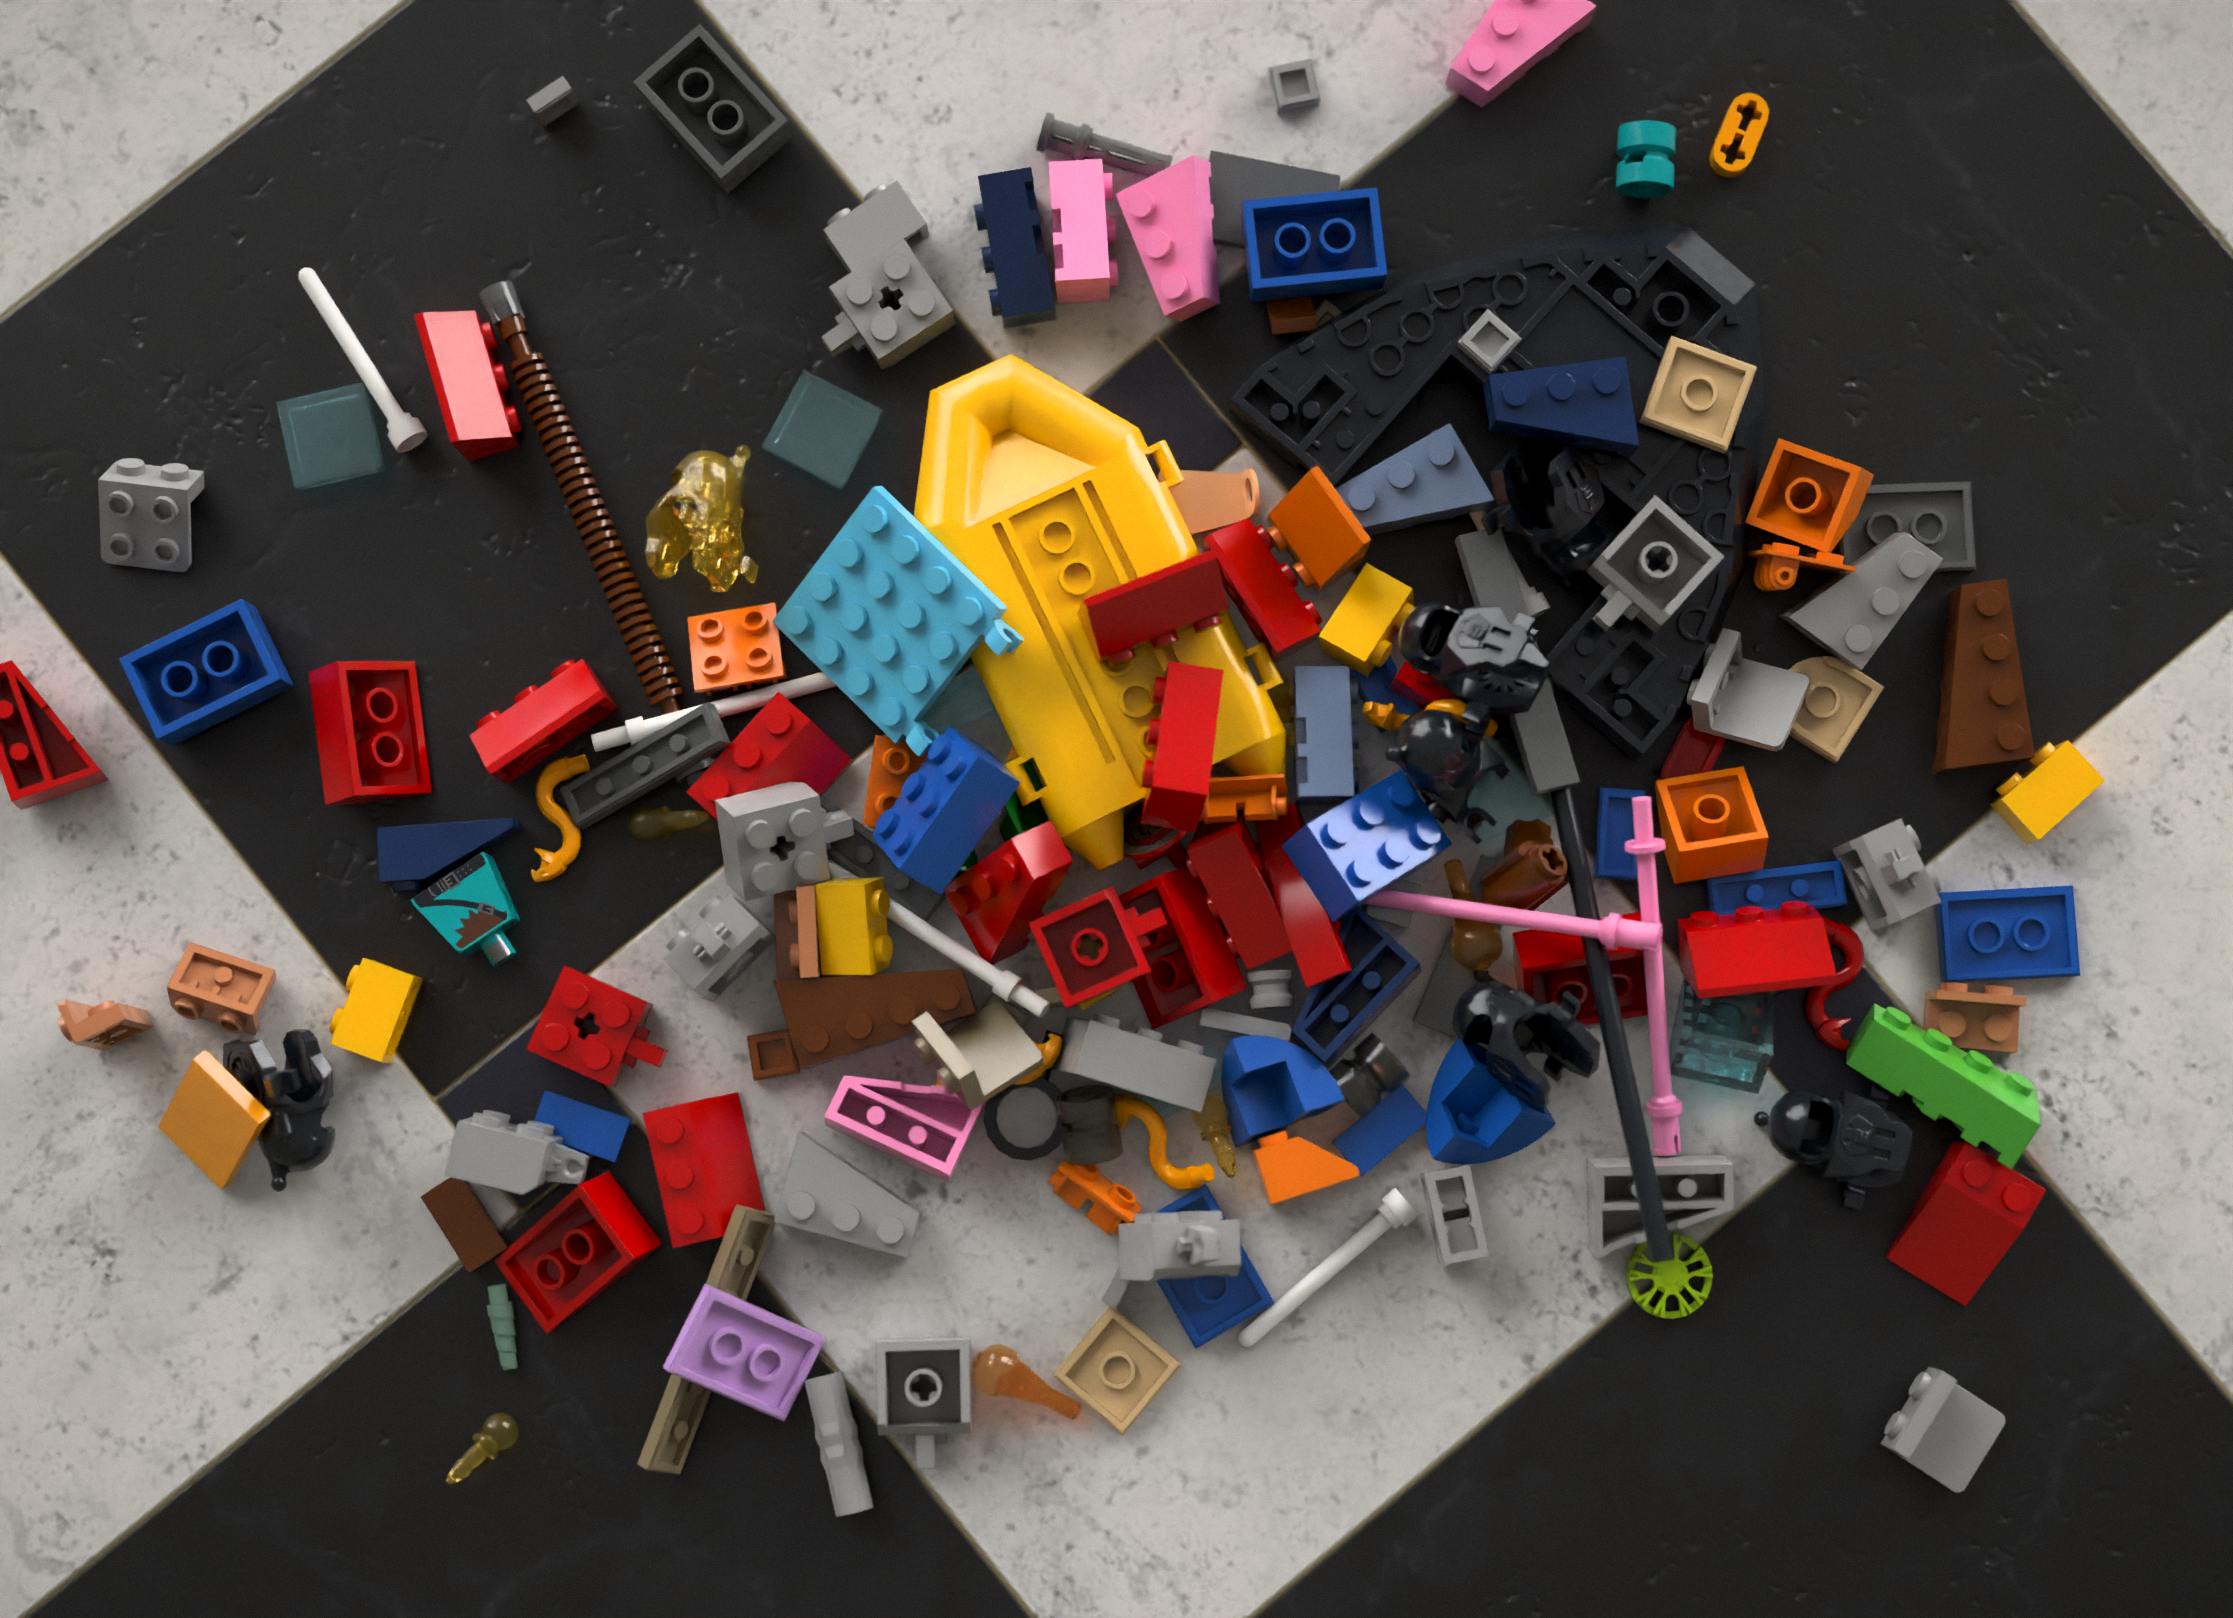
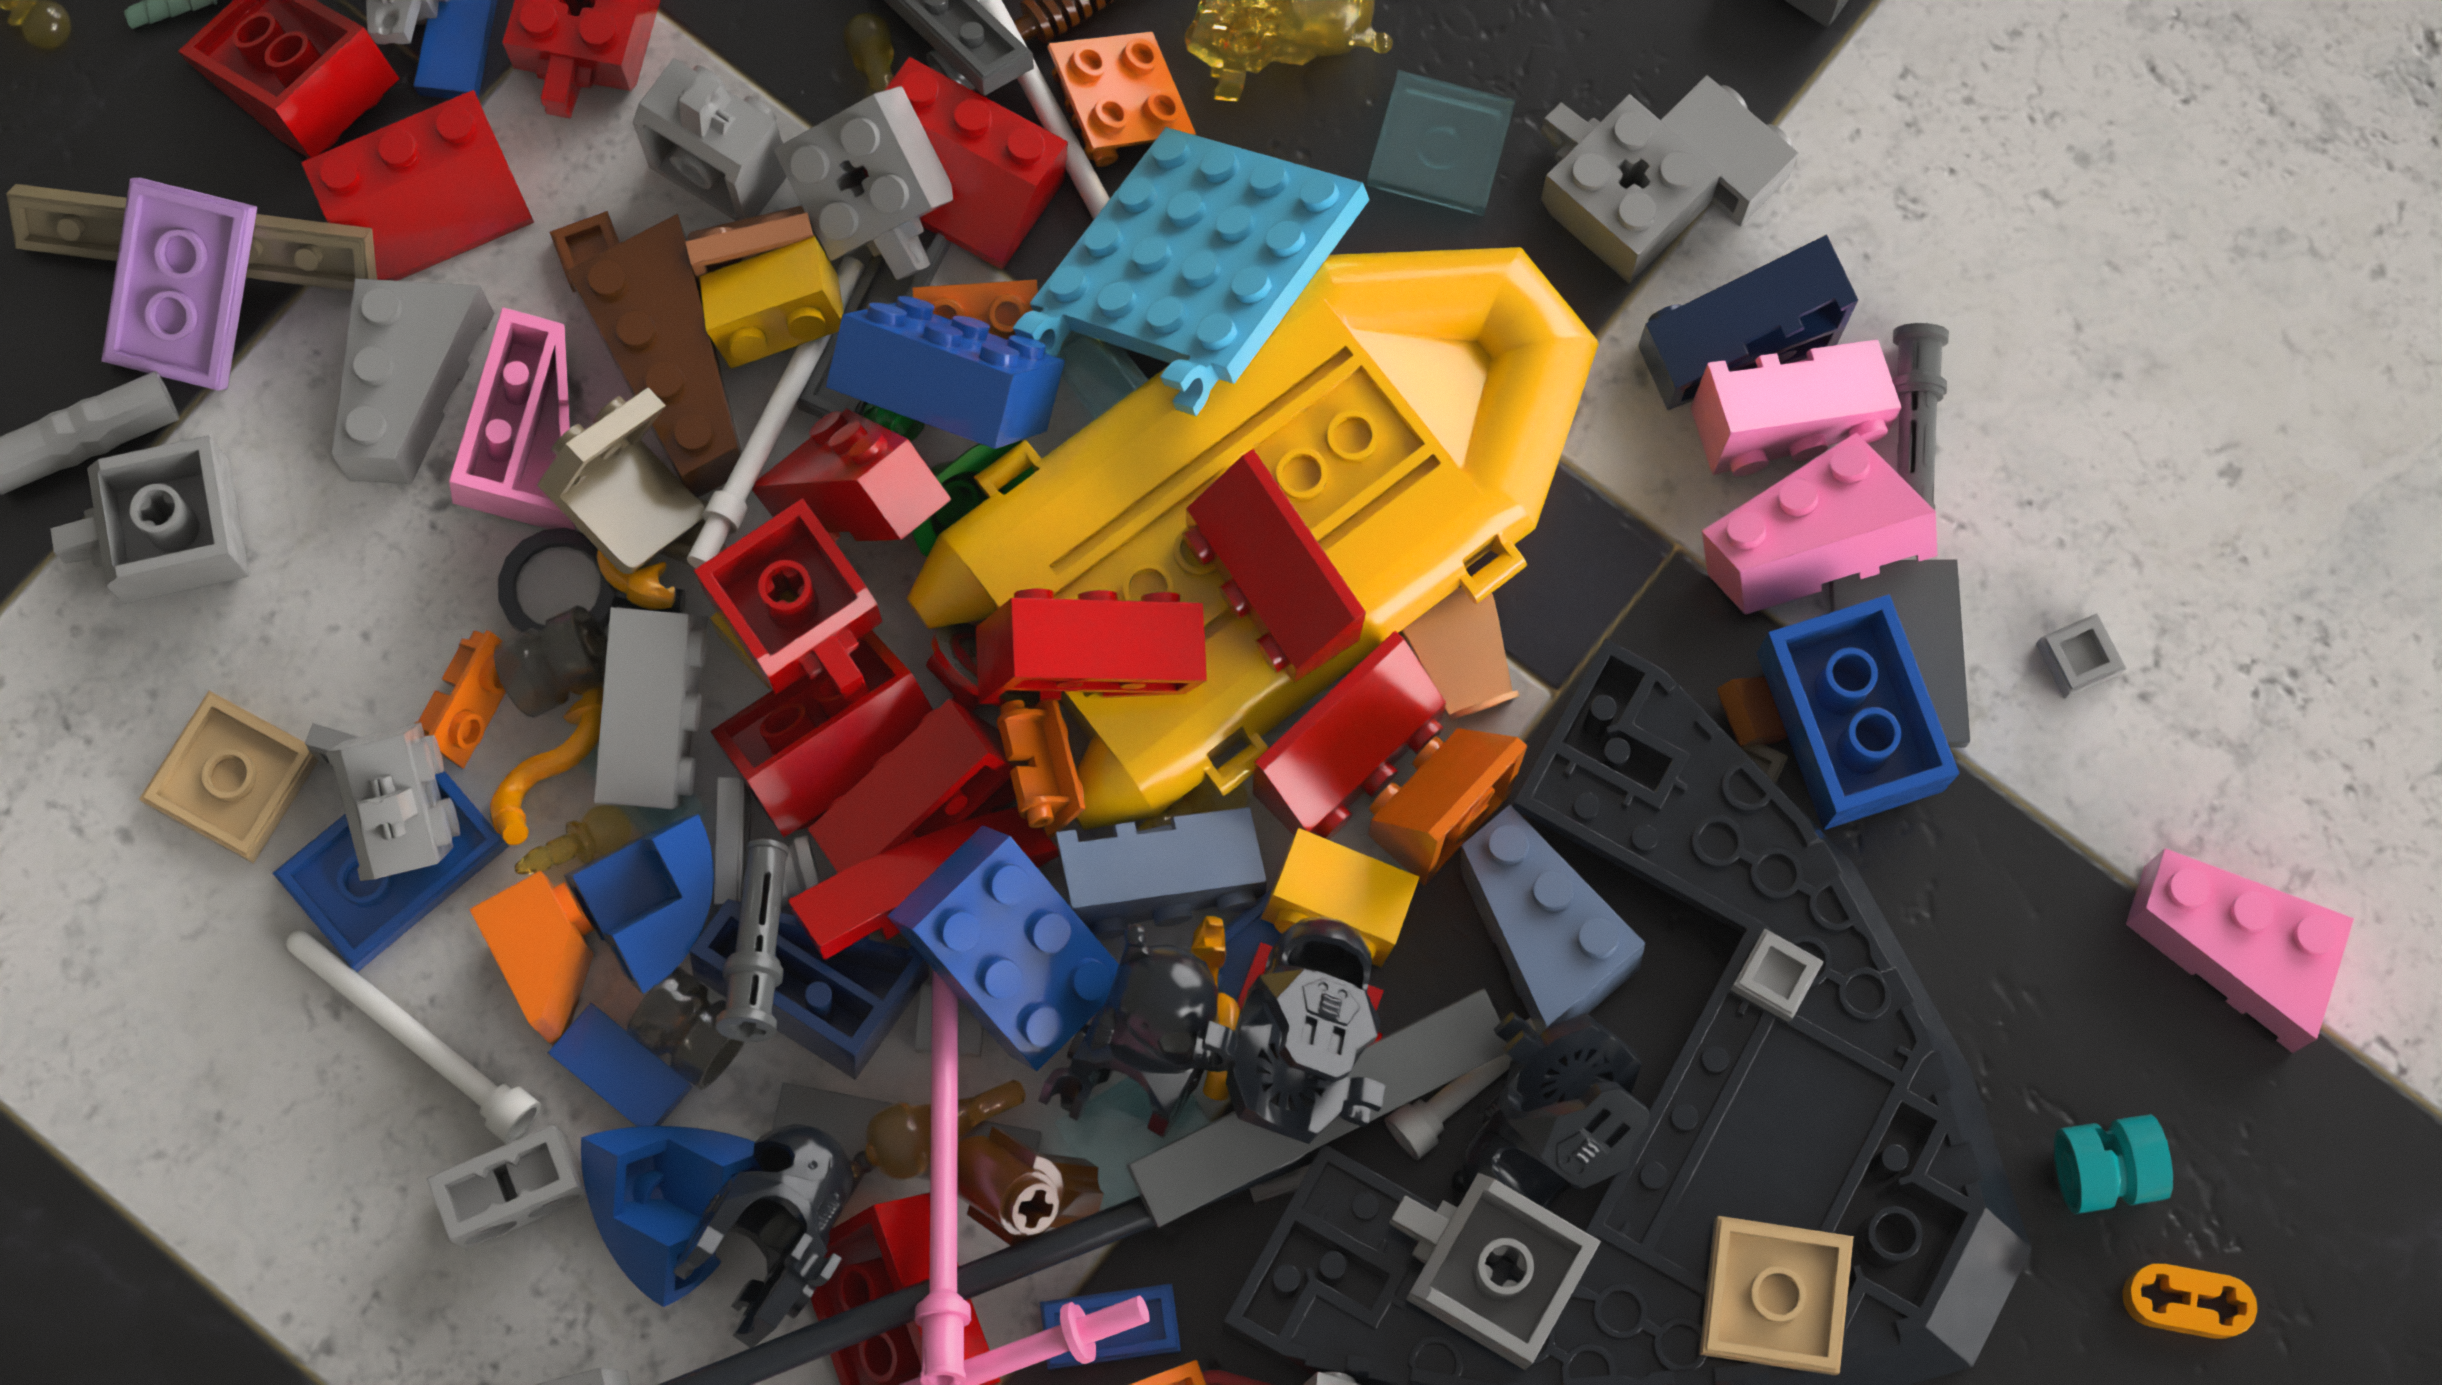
camera: 75 degrees right, 10 degrees down
clear orange piece [972,1344,1082,1420] -> none
dark blue wedge [1483,356,1639,457] -> none
none -> dark grey pin [716,839,789,1042]

